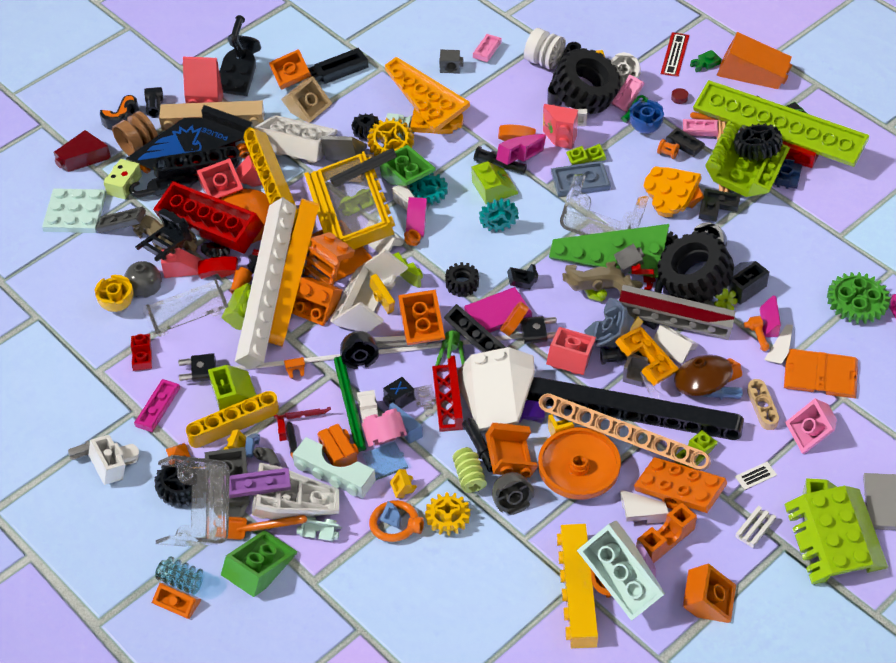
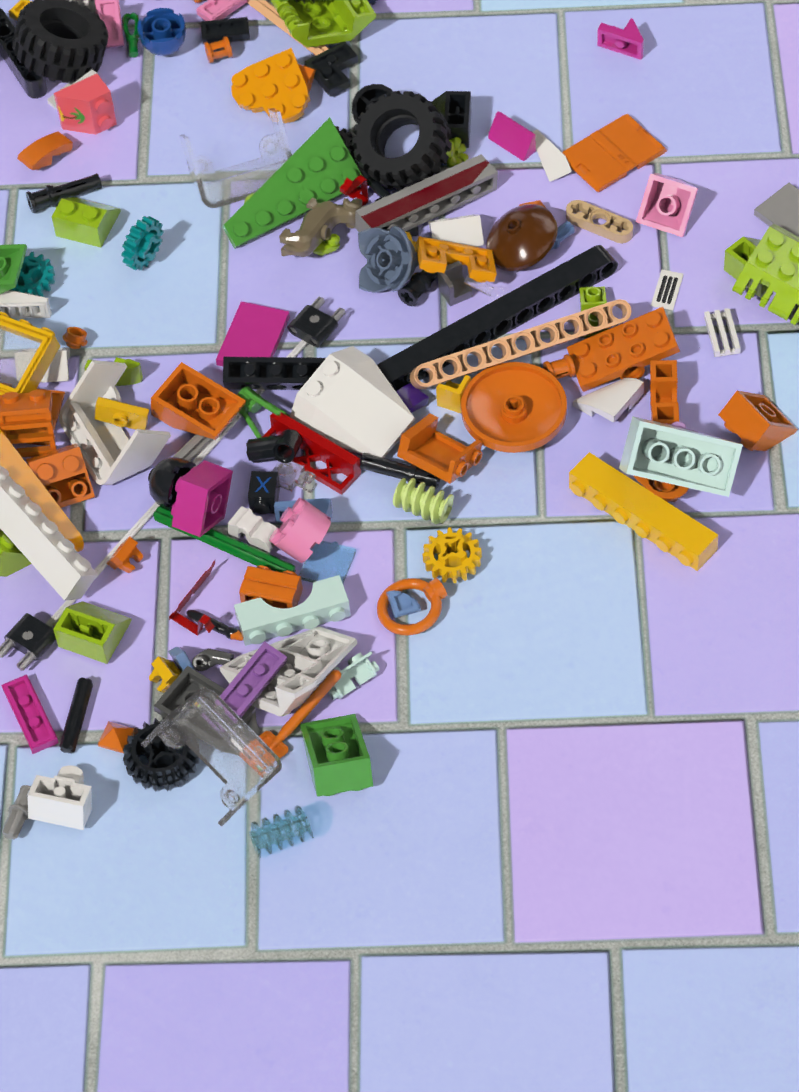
camera: 45 degrees left, 5 degrees up
orange slope [151,583,201,619] -> none
yellow beam [185,391,279,448] -> none
yellow tile [390,469,417,498] -> none
dark pink slope [406,197,427,237] -> none
black tyre [445,262,479,297] -> none
dark grey cylinder [492,472,535,515] -> none
dark pink slope [496,134,546,165] -> none
orange beam [500,301,529,336] -> none
black bracket [507,264,538,290] -> none
coral slope [546,327,596,375] -> none
sand blue tile [551,161,611,197] -> none
lime slope [566,144,607,165] -> none
flat silver brick [614,243,645,275] -> none
orange piece [744,316,769,351] -> none
bright green gear [827,272,891,324] -> none
none -> black axle [59,677,93,754]
none -> dark pink brick [171,460,233,537]
none -> black piece [246,429,302,463]
none -> orange bush [543,354,576,379]

